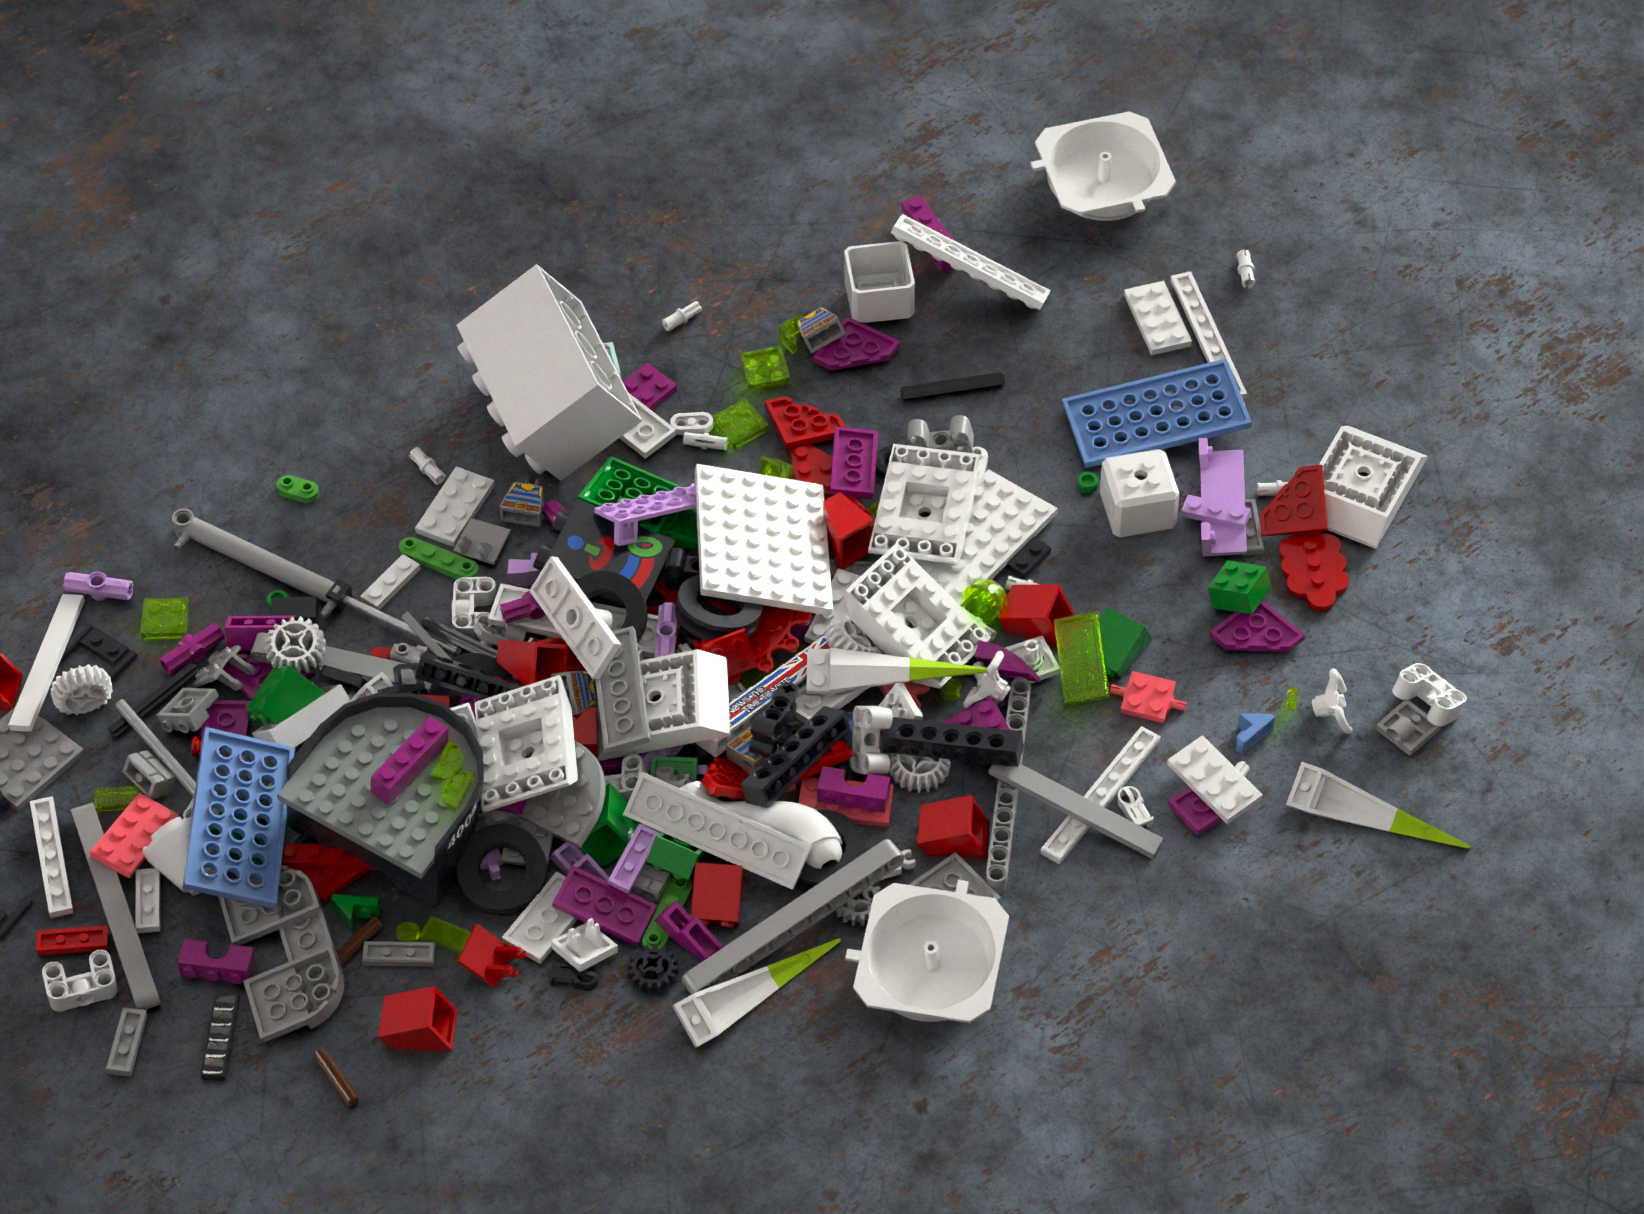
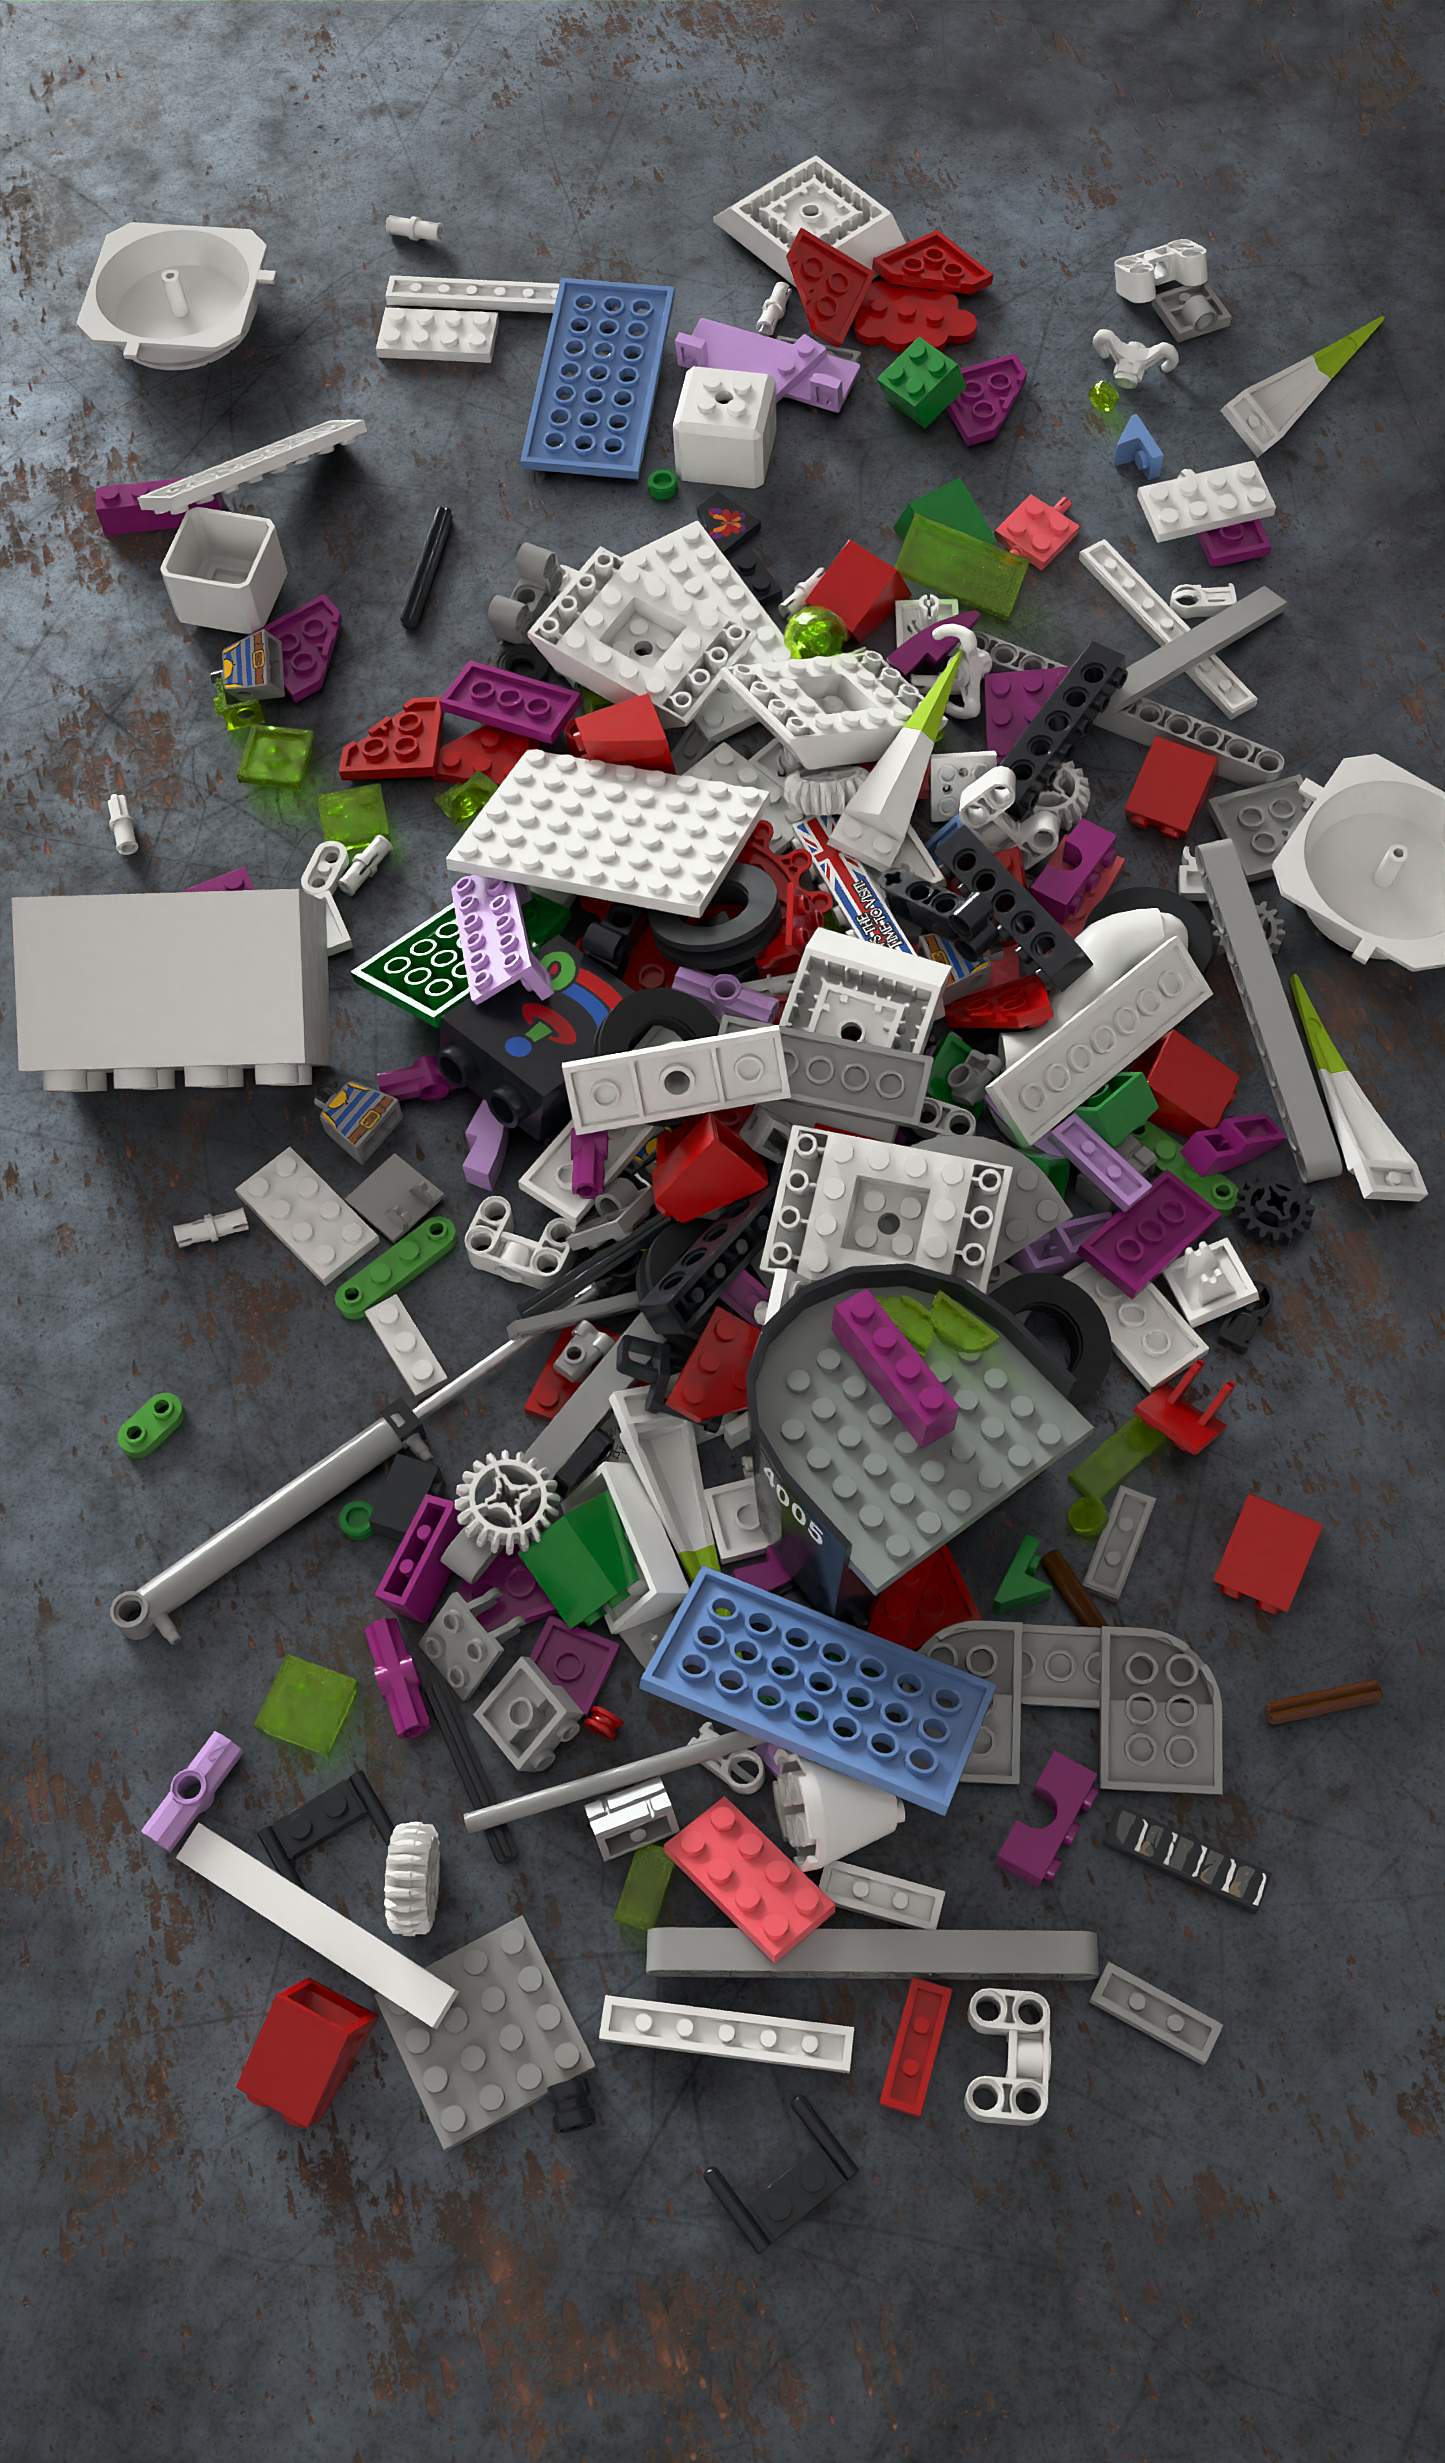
camera: 65 degrees left, 10 degrees up
none -> black tile [696,491,761,558]
none -> red plate [872,230,994,294]

